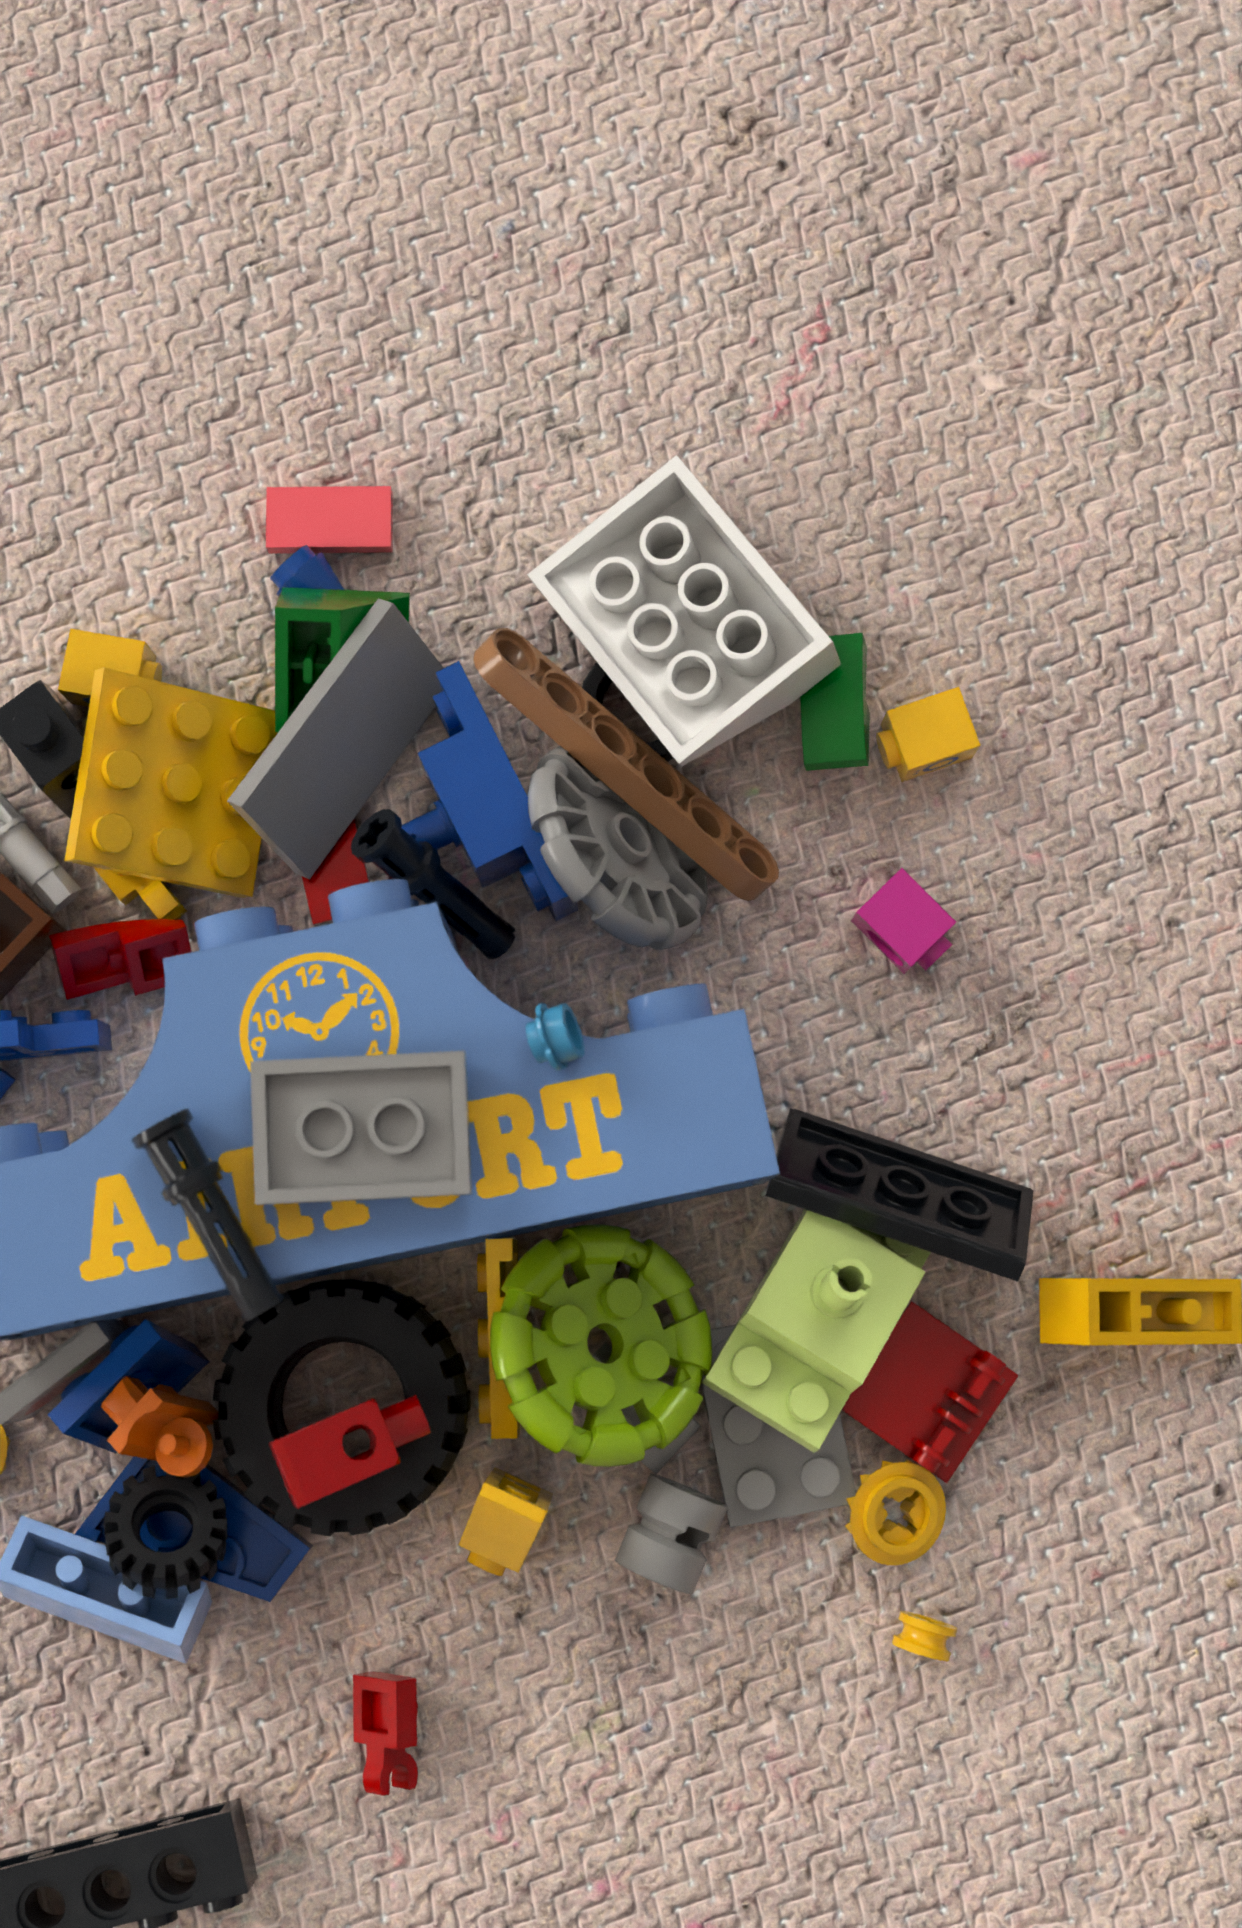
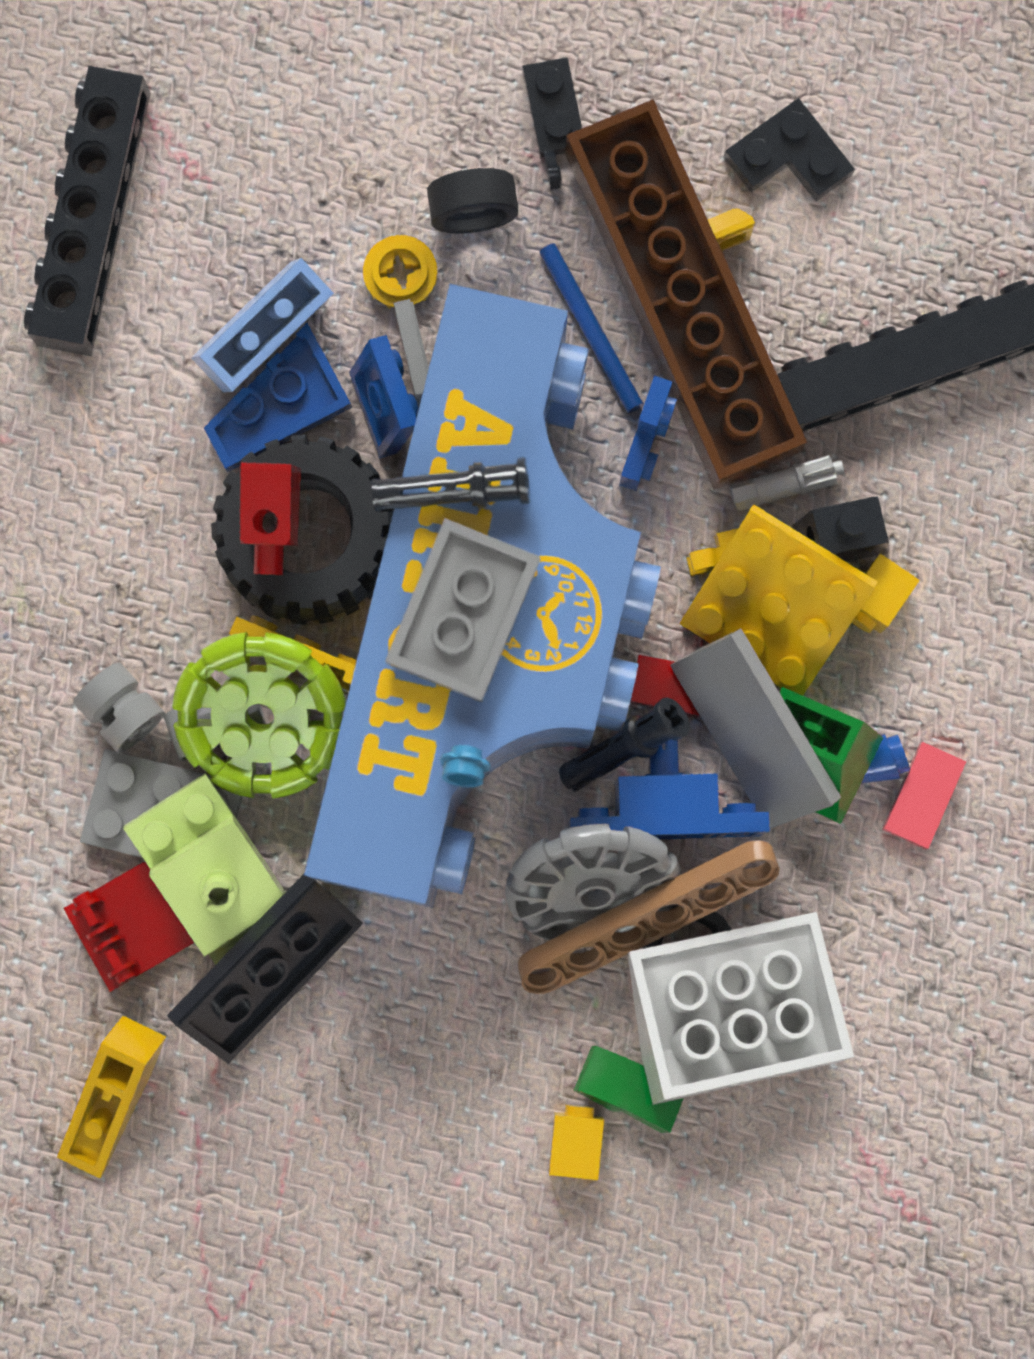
camera: 115 degrees right, 0 degrees up
red slope [49,919,191,1000] -> none
orange hips [101,1376,219,1478] -> none
black tyre [104,1466,227,1599] -> none
red plate [353,1671,418,1796] -> none
yellow slope [458,1467,553,1576] -> none
yellow gear [845,1459,946,1565] -> none
dark pink brick [851,868,956,974] -> none

